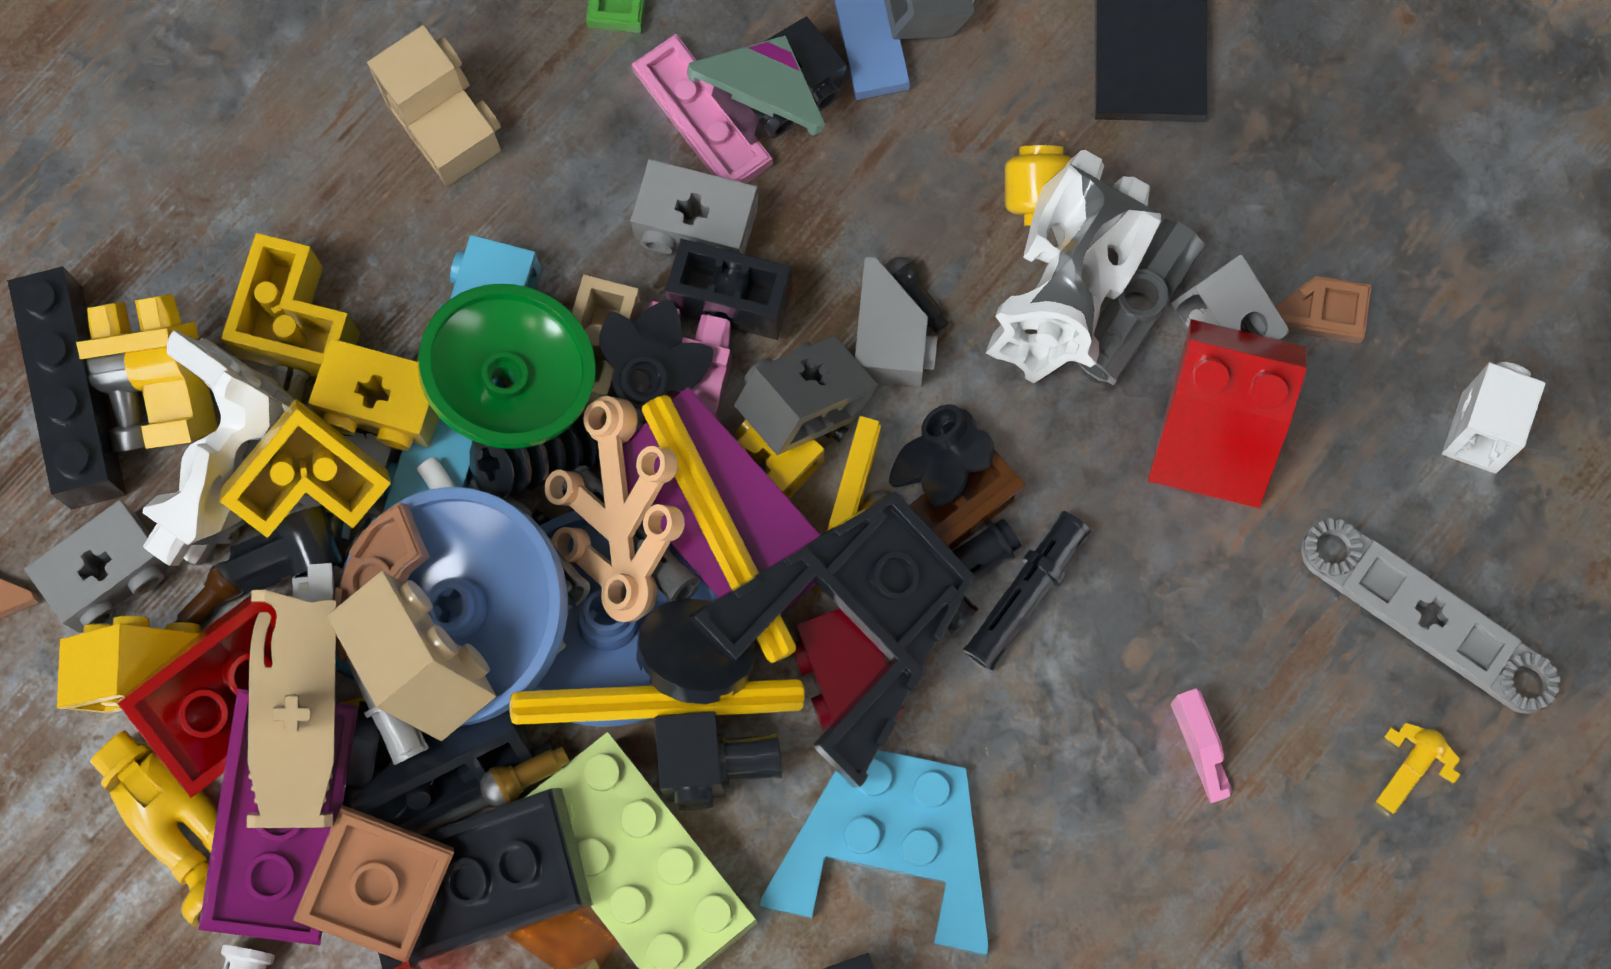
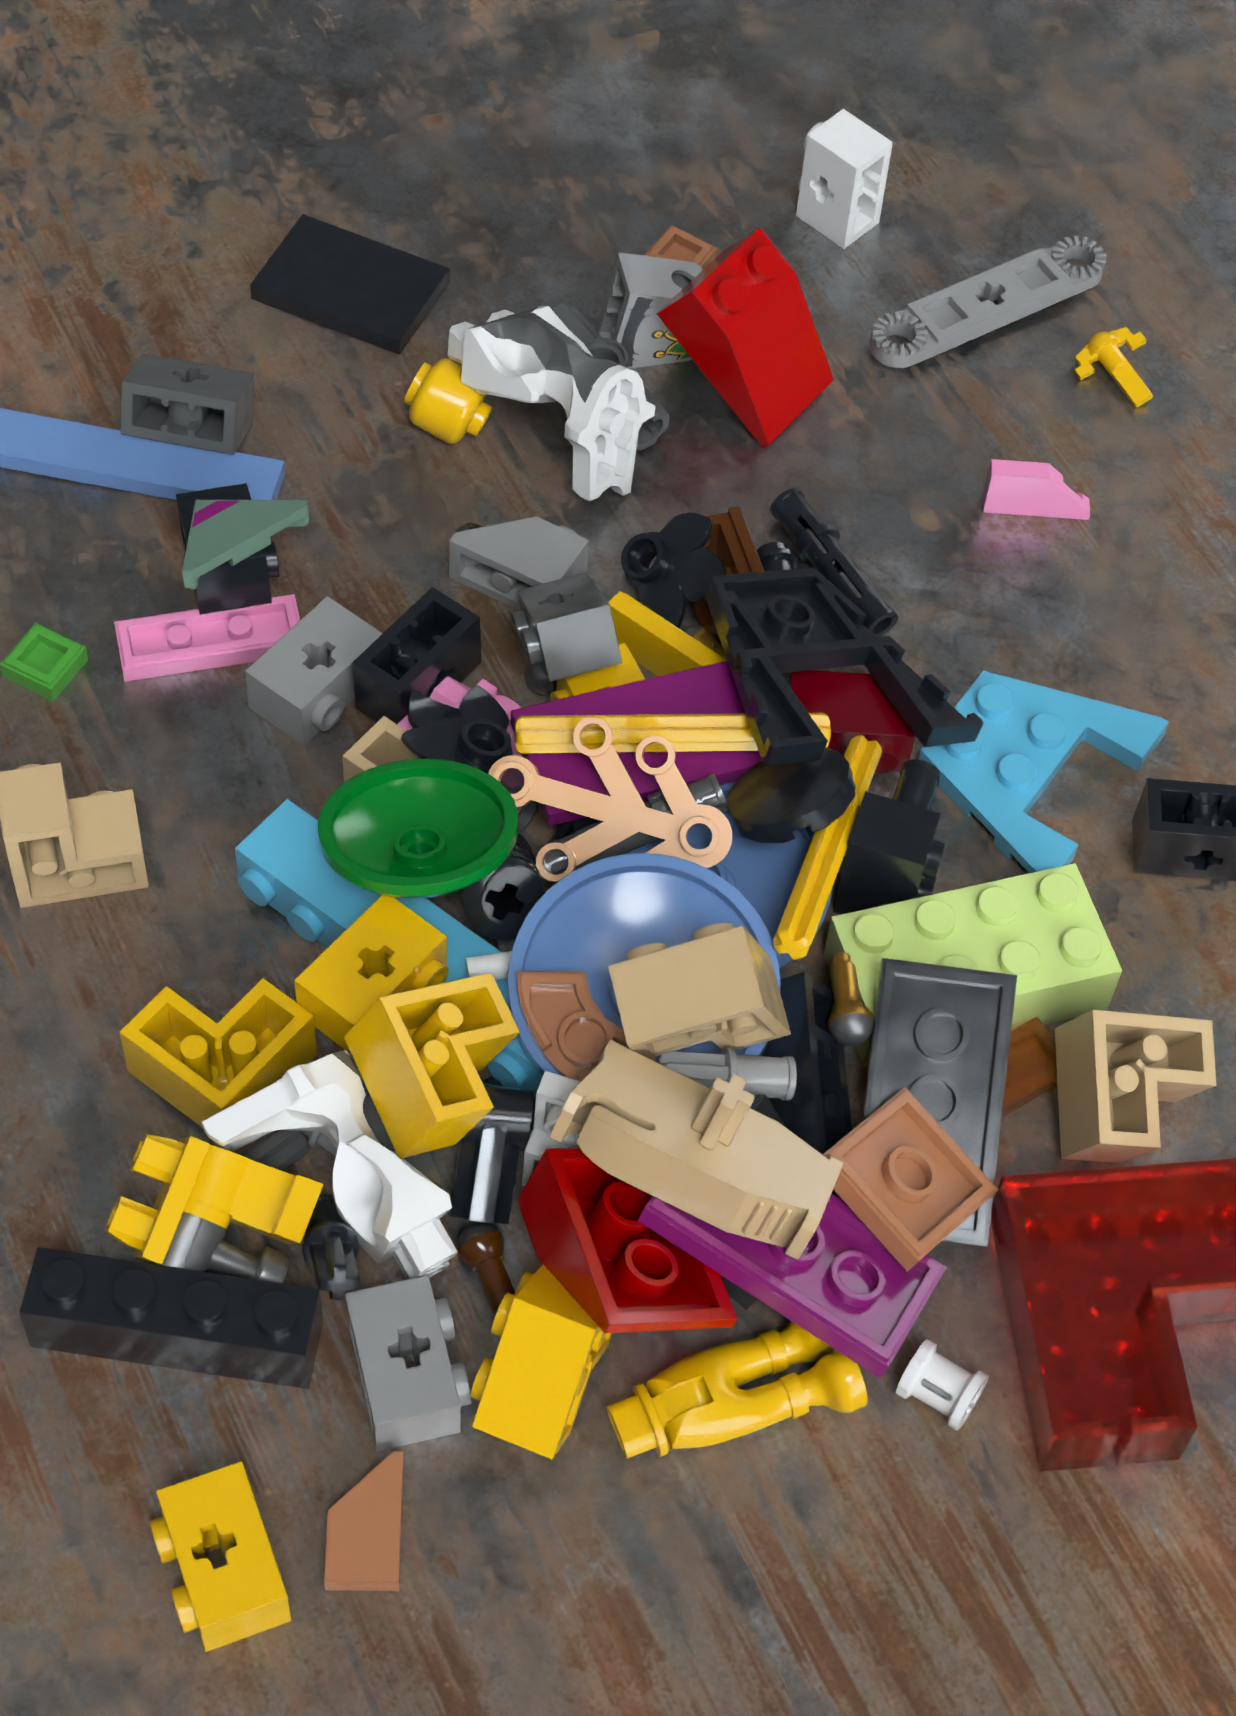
camera: 75 degrees left, 20 degrees down
none -> black axle [302,1194,360,1300]

